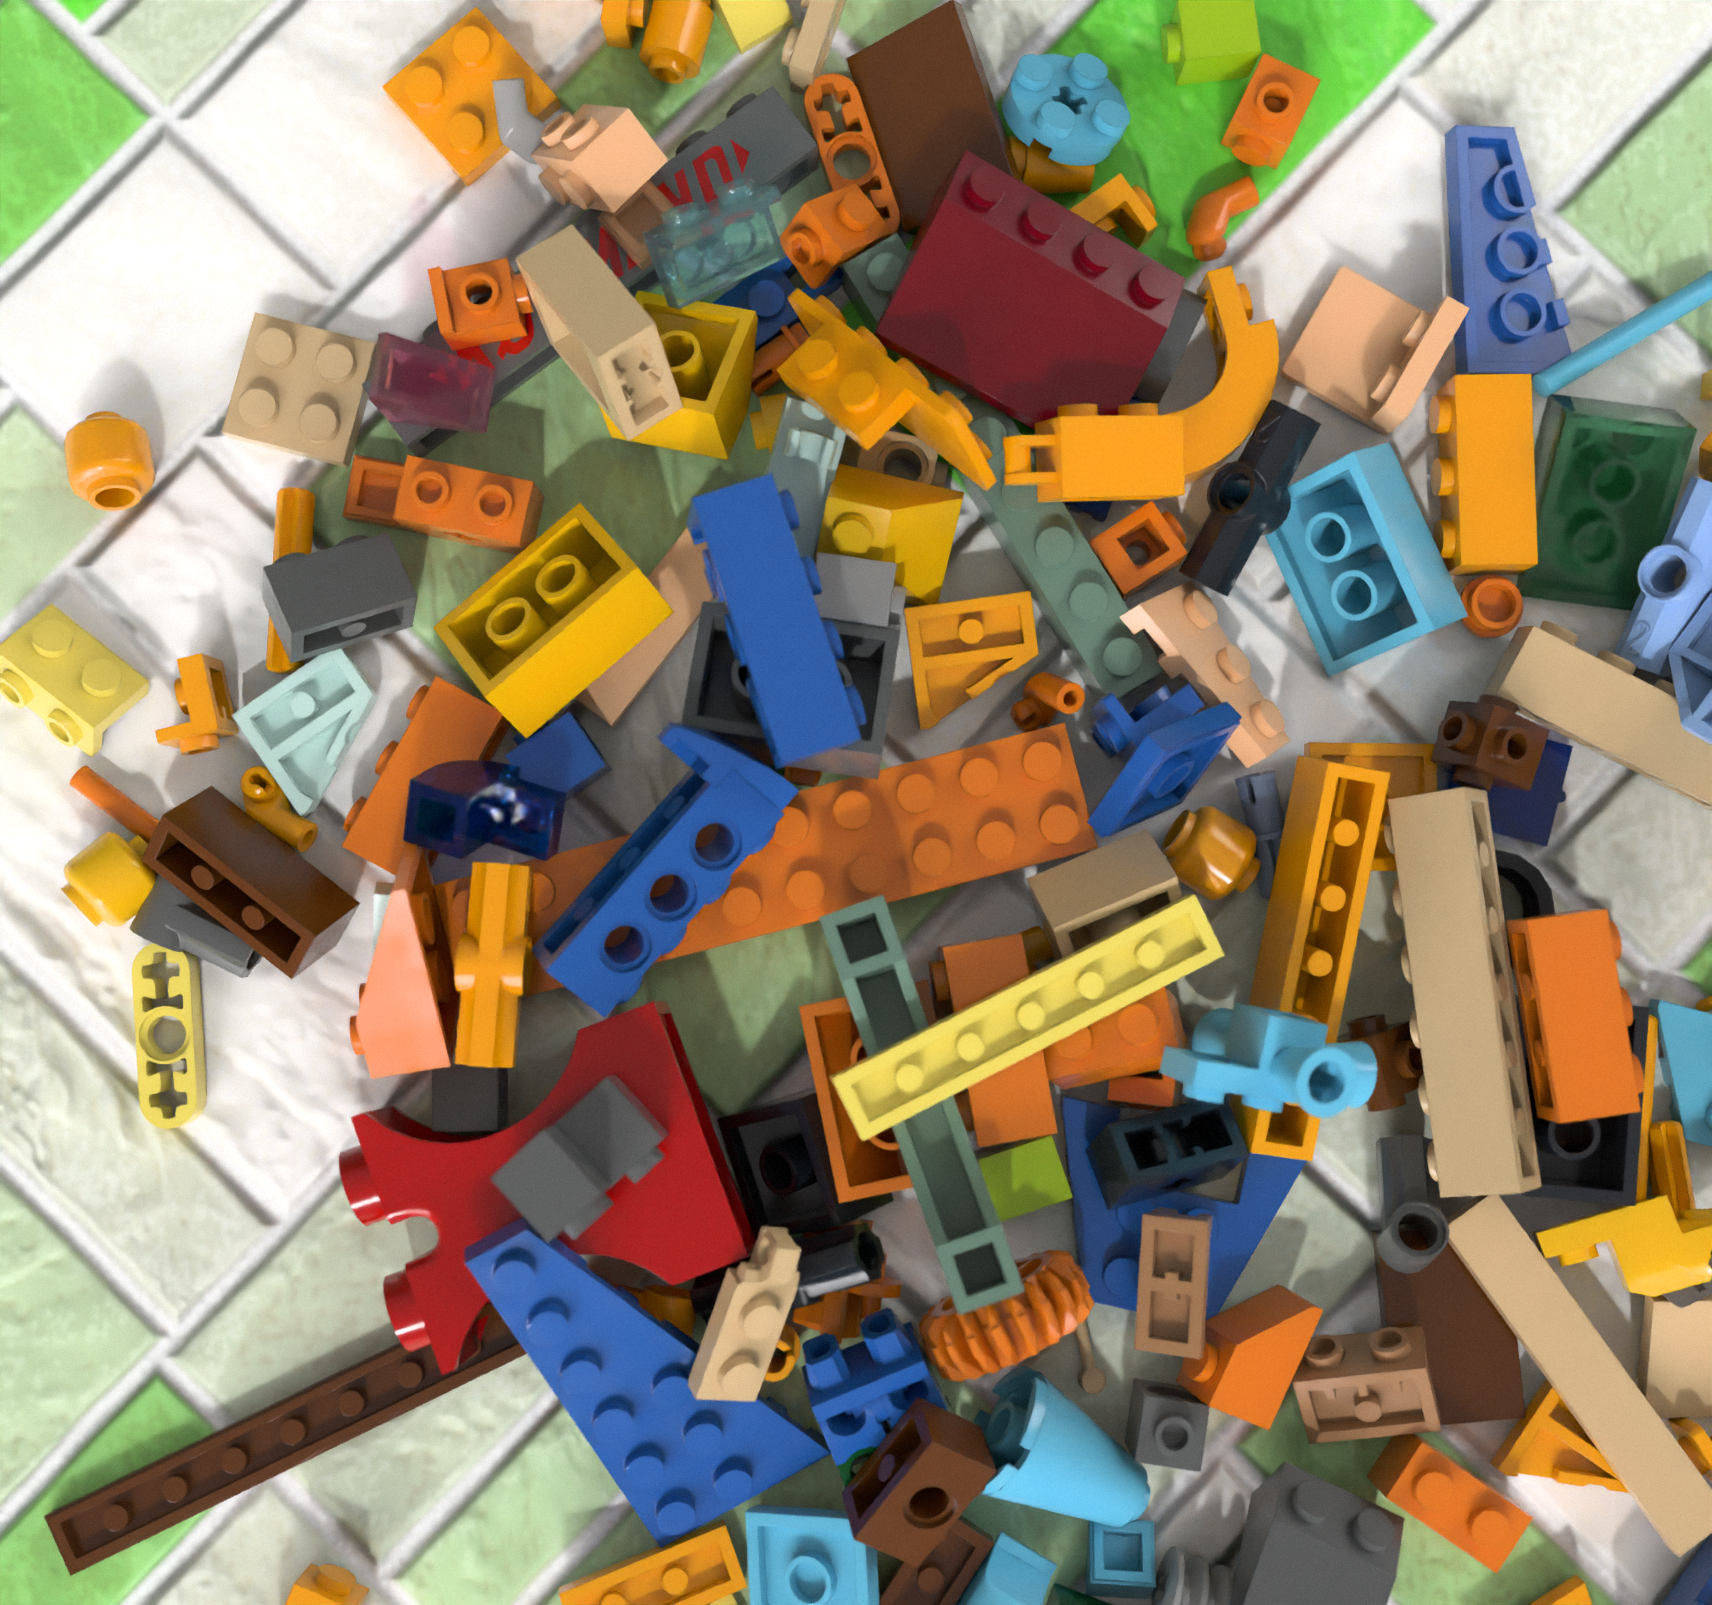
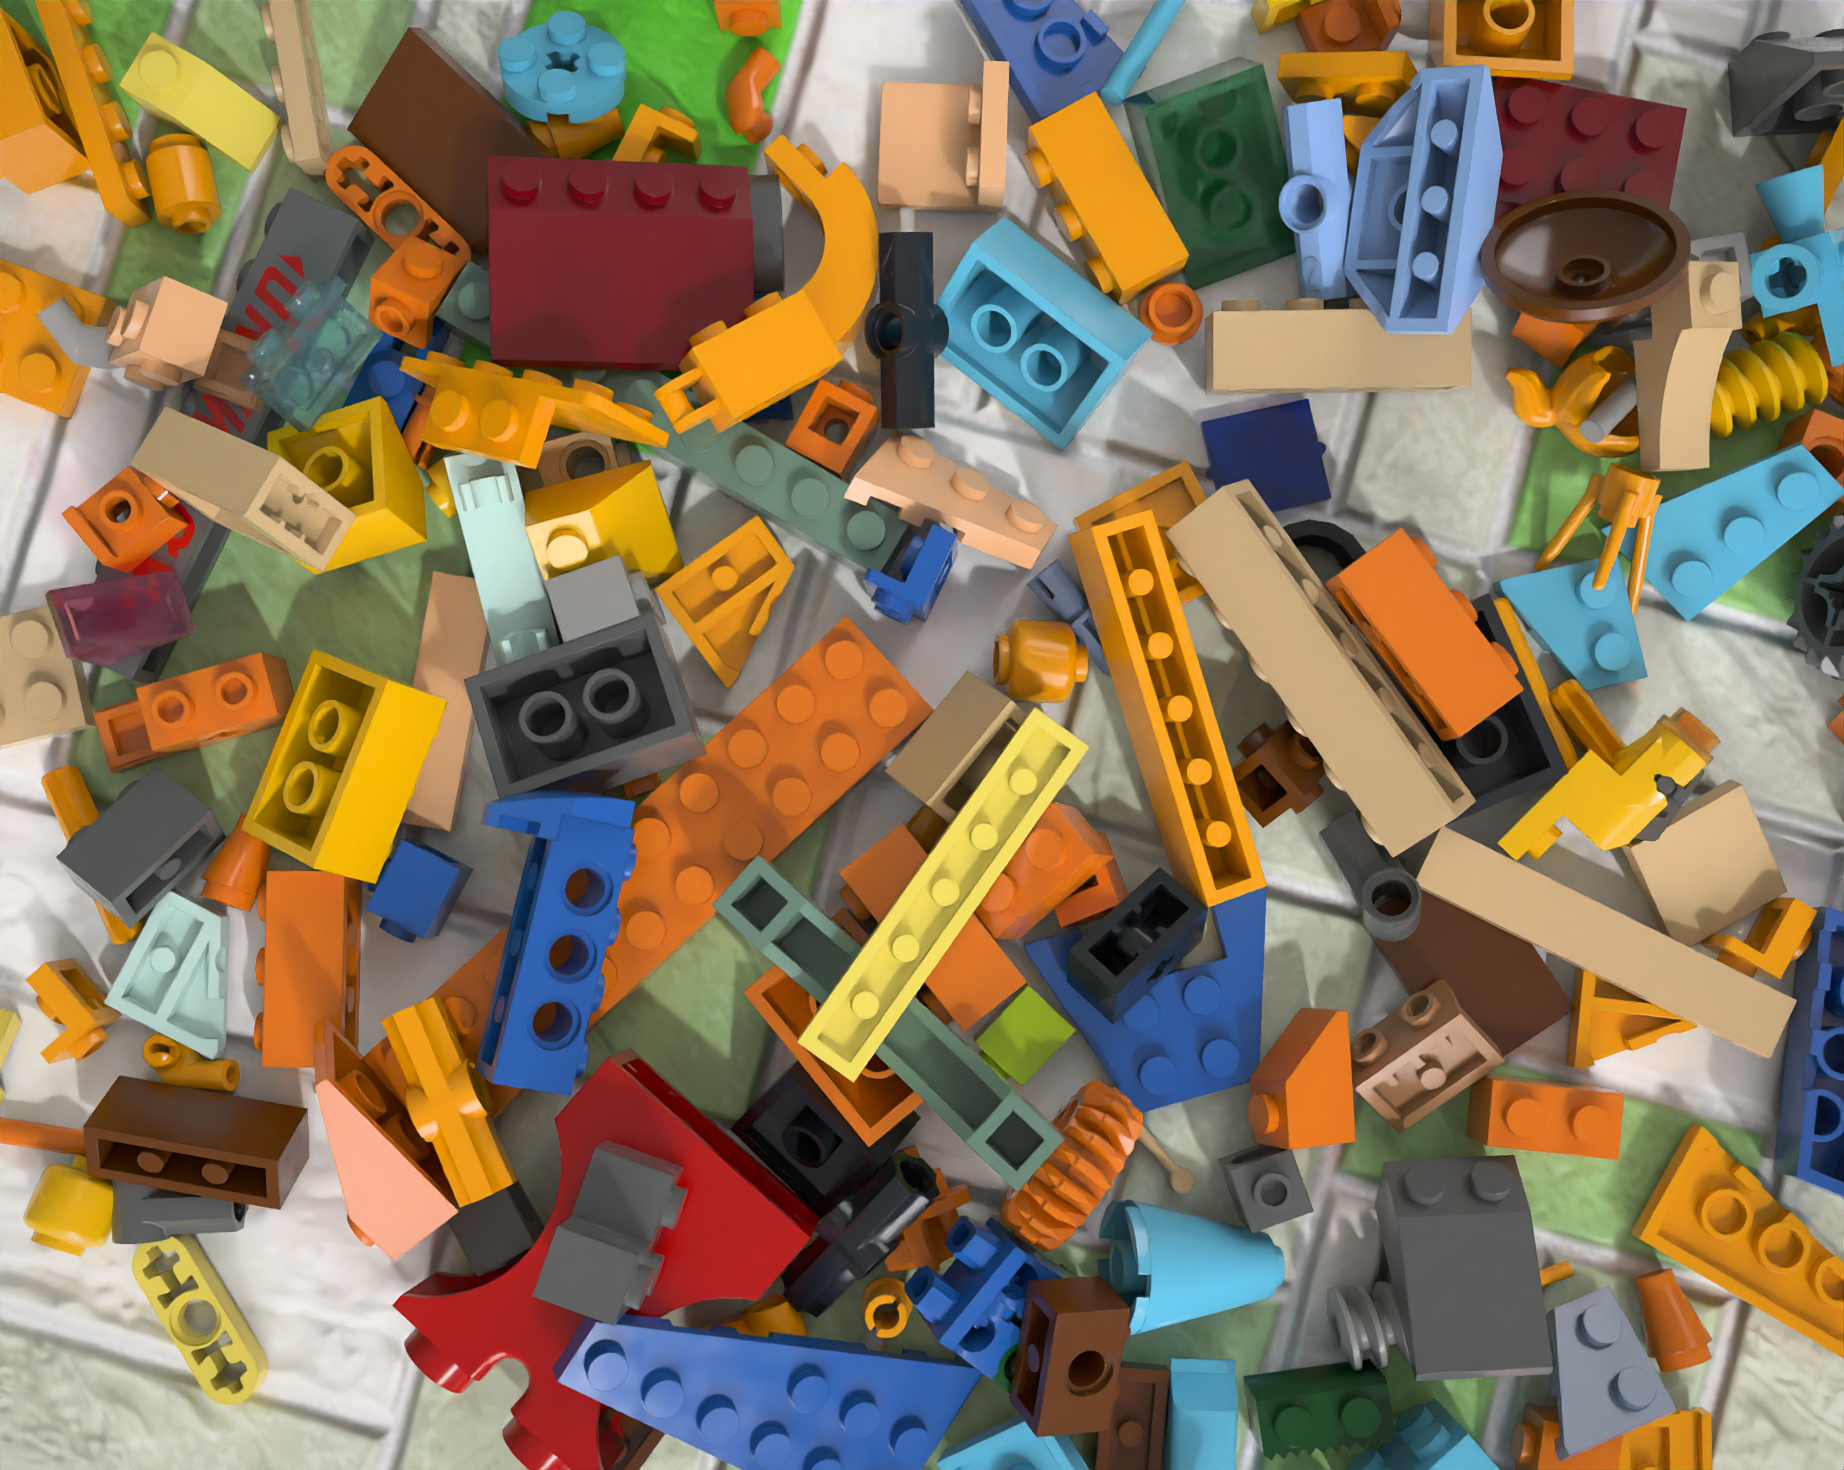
camera: 25 degrees left, 0 degrees up
clear blue brick [403,760,567,861] -> none
blue wedge [686,473,866,769] -> none
tan hinge [688,1226,801,1402] -> none
orange arm [1010,672,1085,733] -> none
medium azure slope [1085,1520,1156,1599] -> none
blue tile [1087,701,1242,838] -> none
medium nougat hinge [1134,1207,1213,1359] -> none
medium azure brick [1159,1003,1377,1118] -> none
reddish brown brick [1430,694,1550,793] -> none
none -> orange cone [200,813,272,913]

